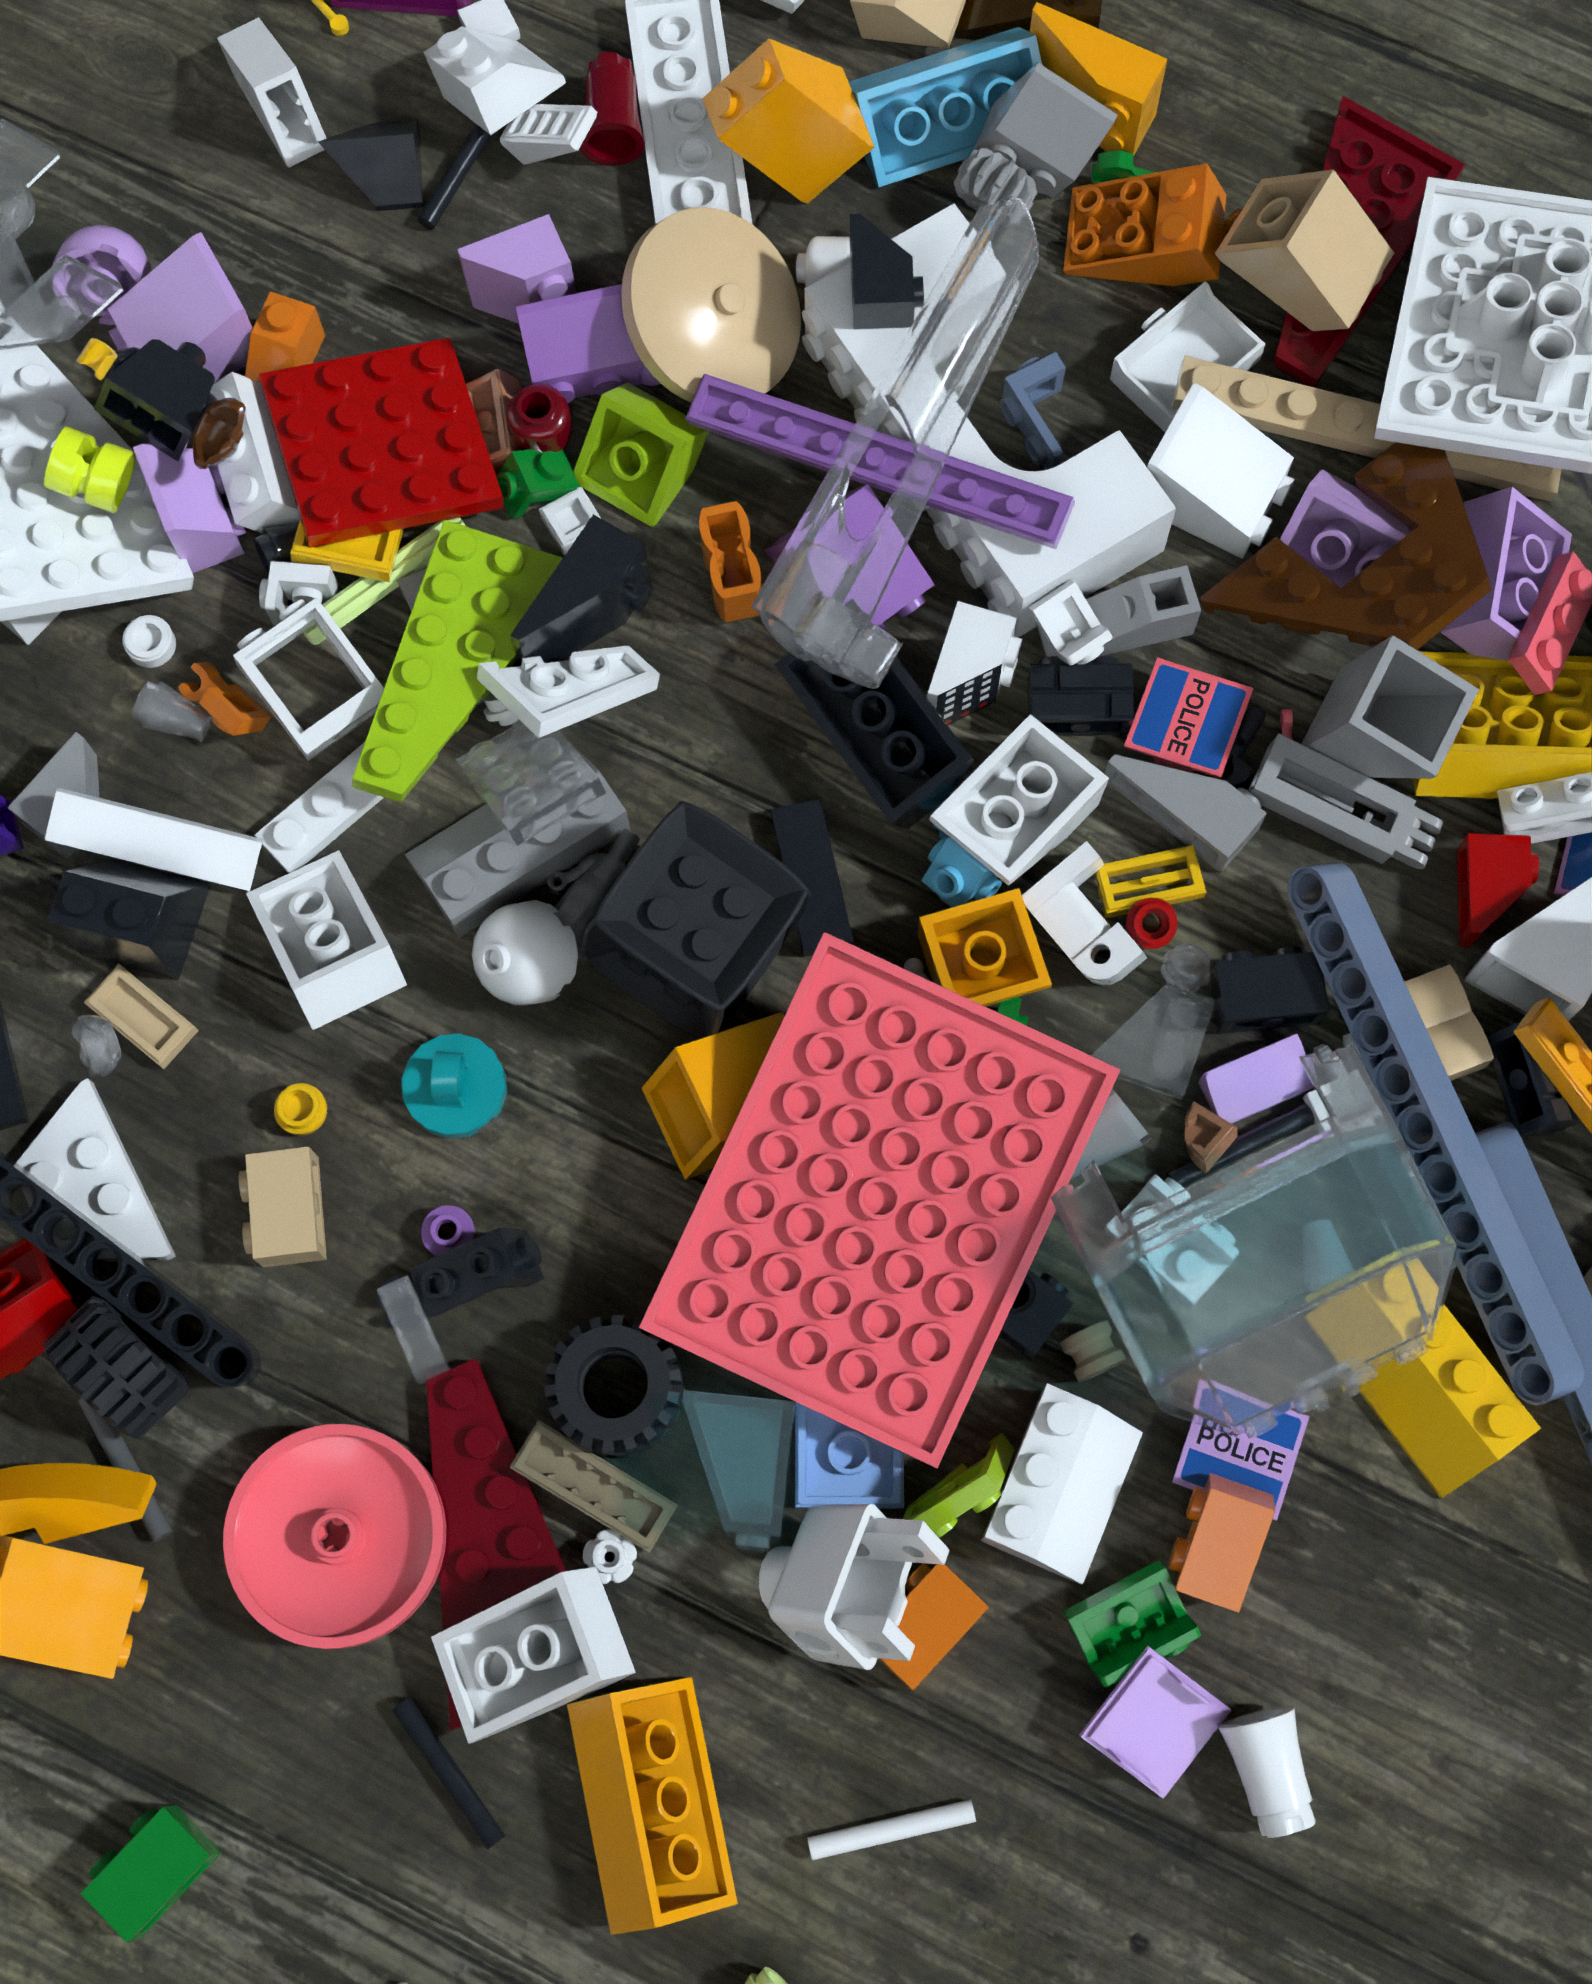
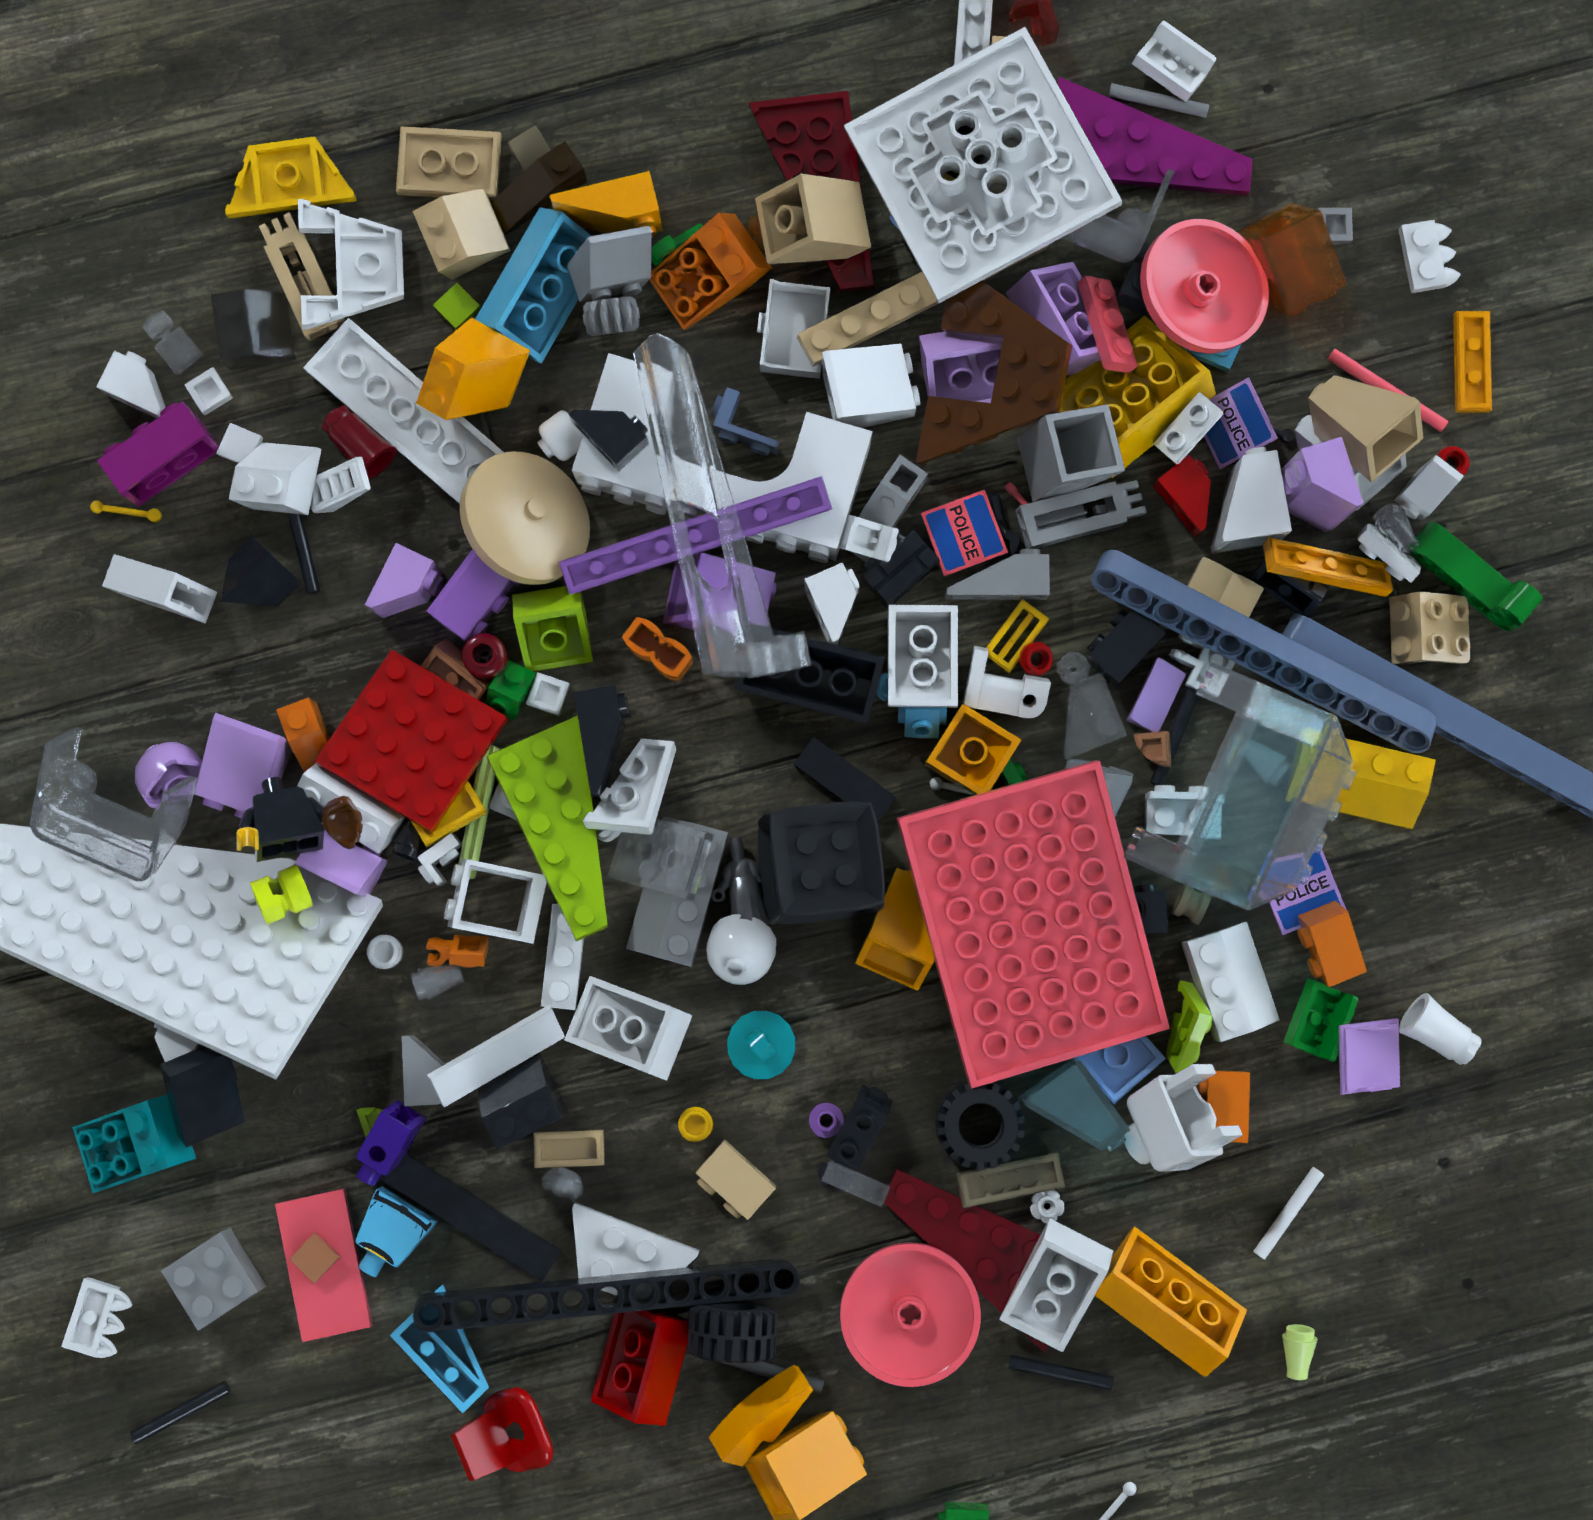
camera: 45 degrees left, 10 degrees up
none -> lime tile [433,283,481,330]

